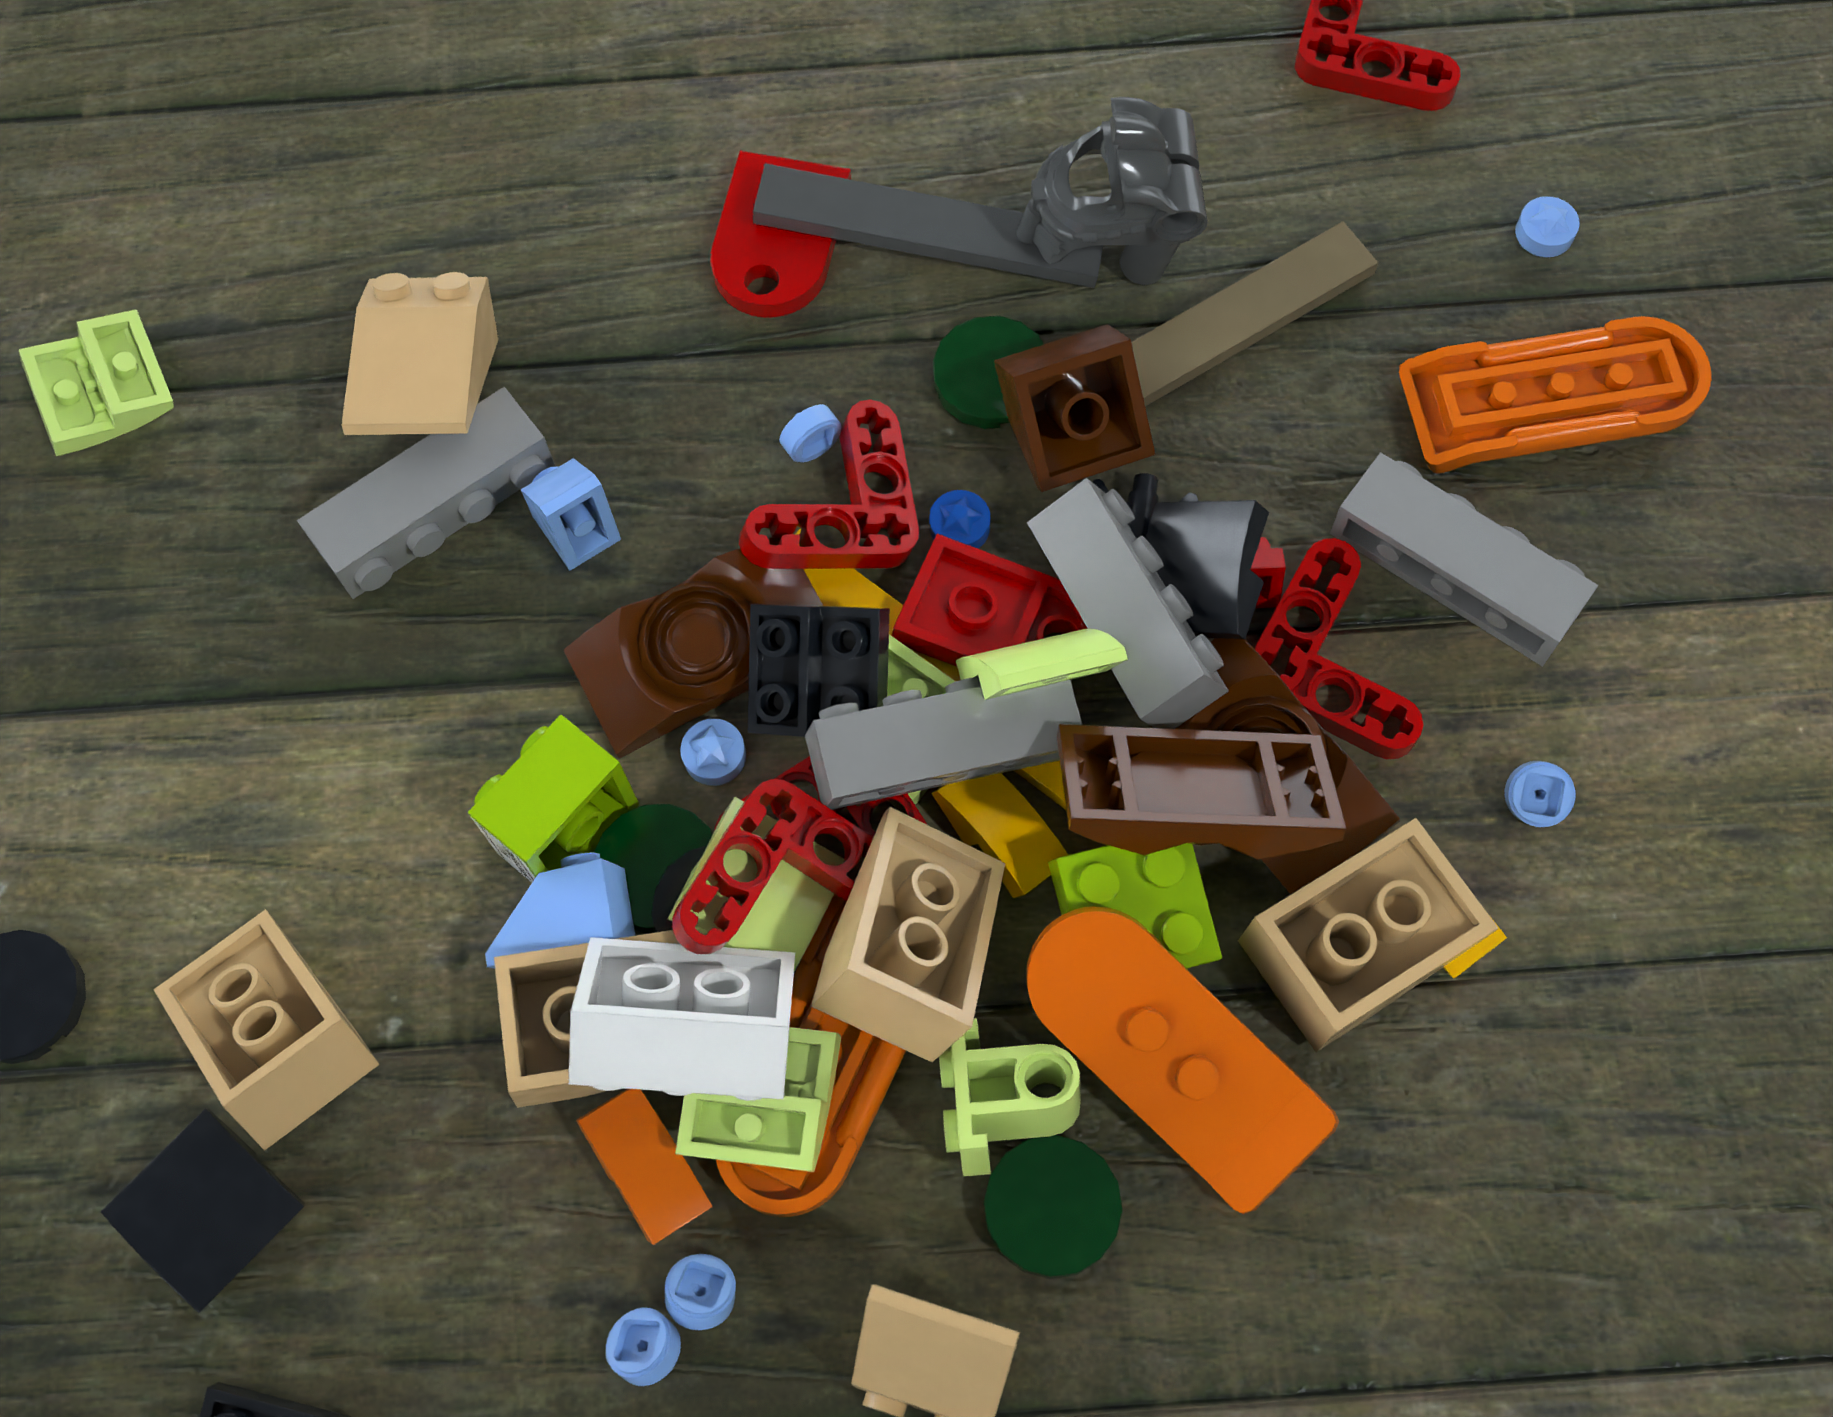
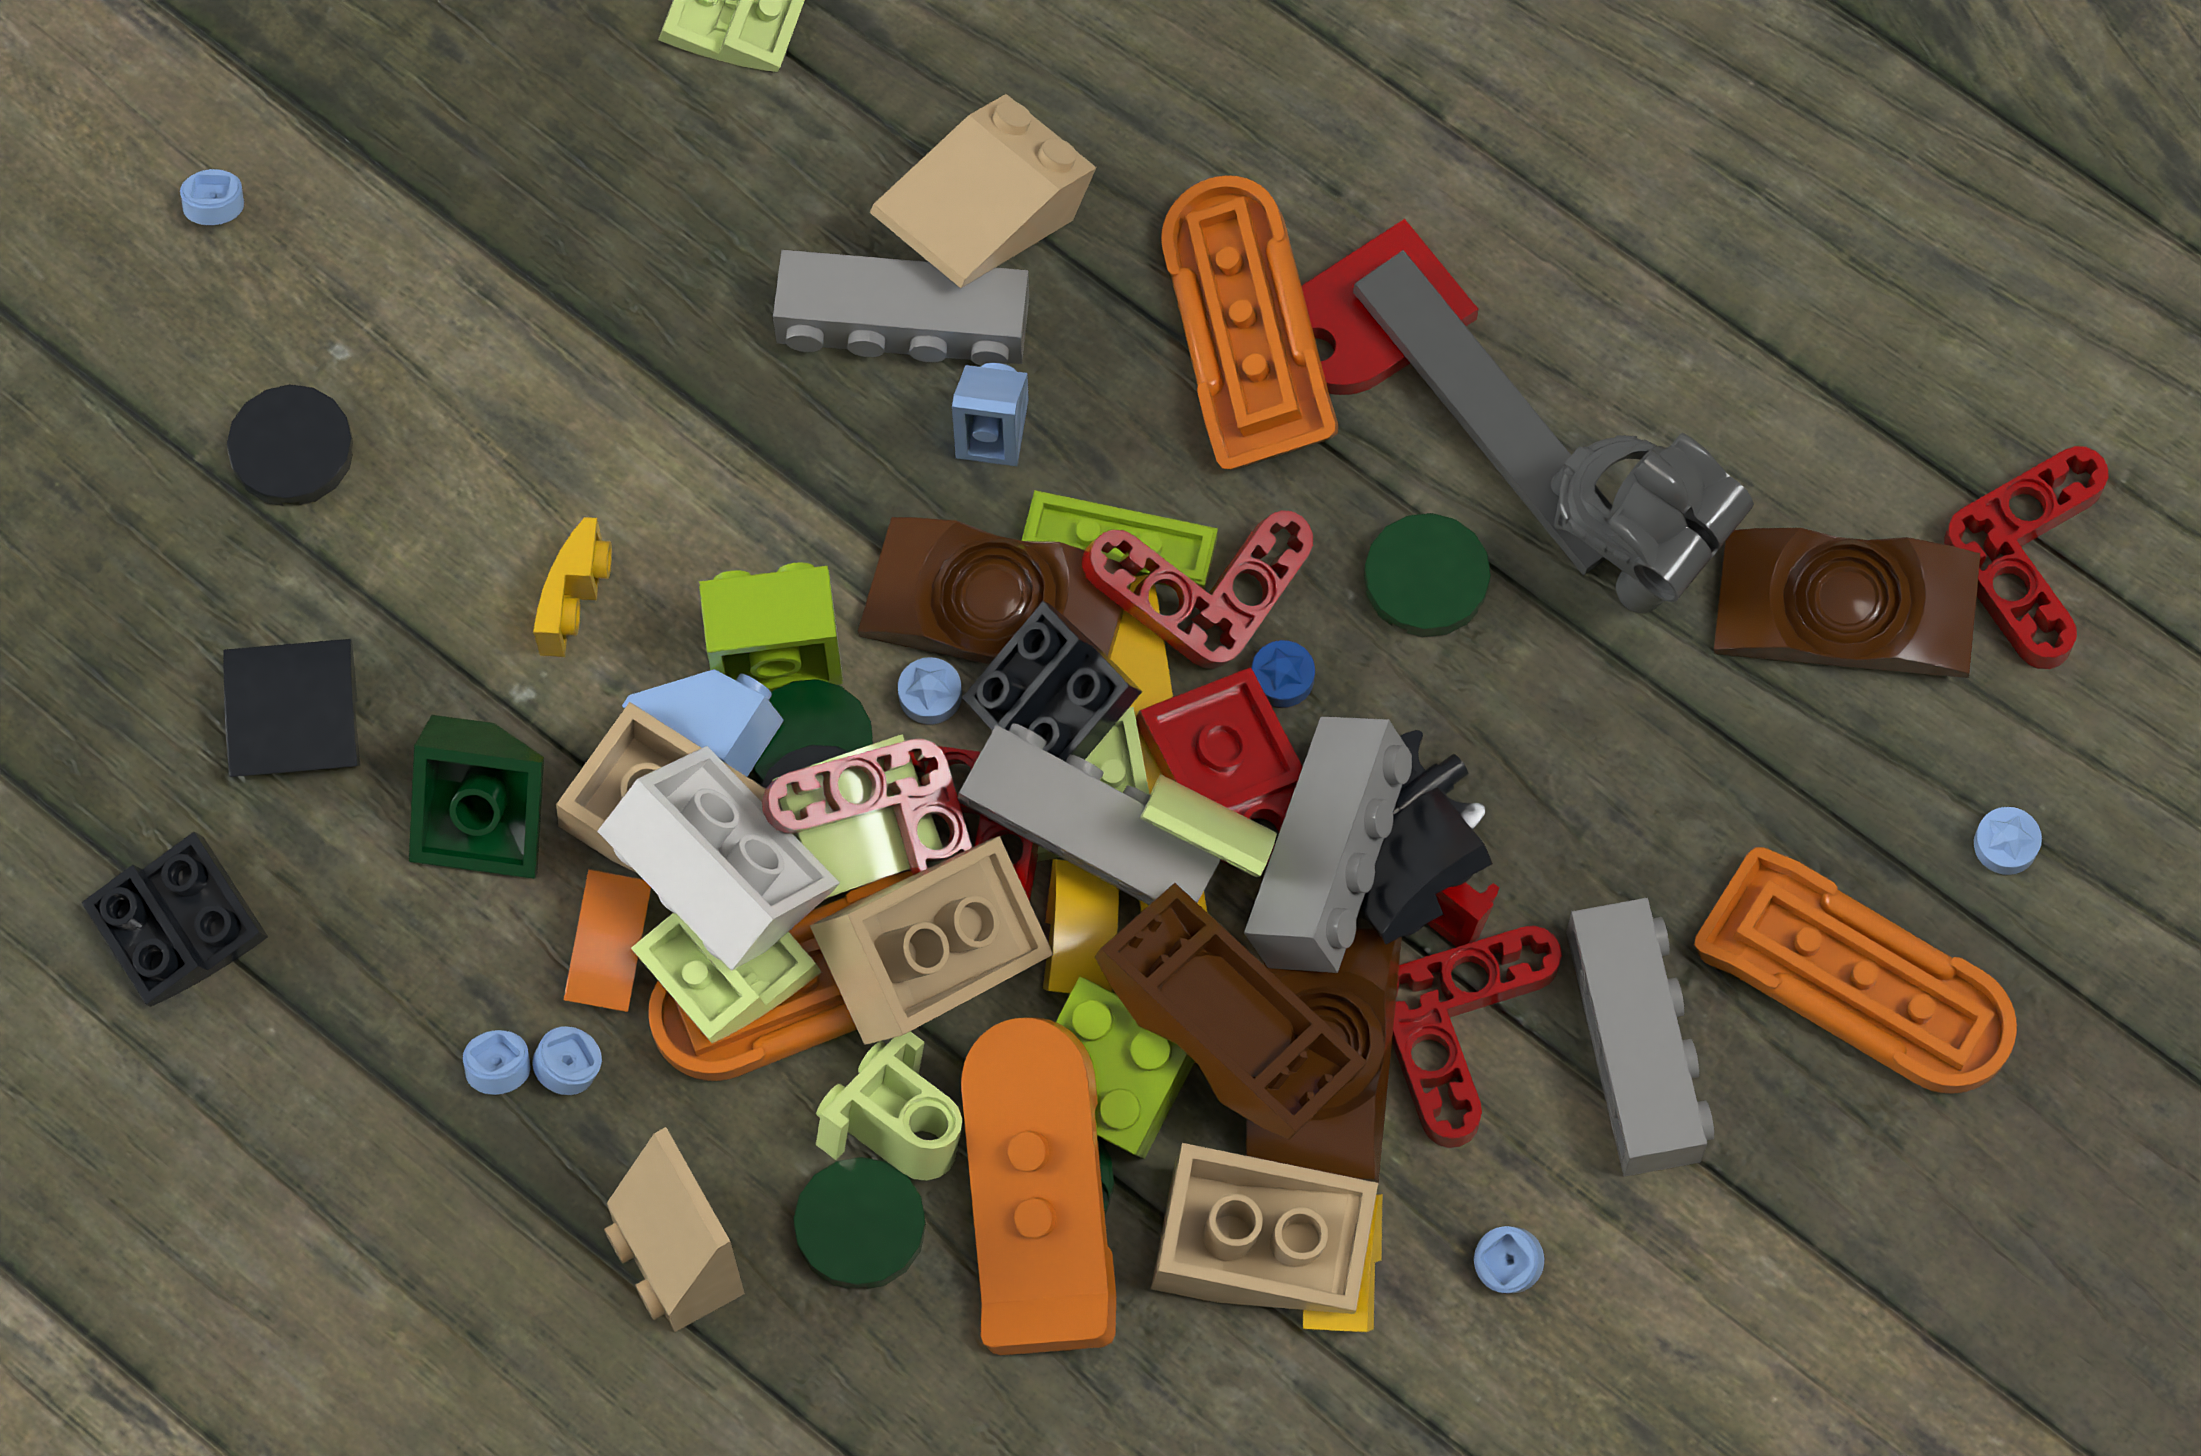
camera: 40 degrees right, 0 degrees up
tan slope [154,909,380,1151] -> none
light blue tile [779,404,842,462] -> none
reddish brown slope [994,324,1156,492] -> none
dark tan tile [1131,221,1378,406] -> none
none -> dark green slope [409,715,544,879]
none -> yellow slope [533,517,612,657]
none -> lime tile [1022,490,1218,590]
none -> orange piece [1161,176,1338,470]
none -> reddish brown slope [1714,528,1980,678]

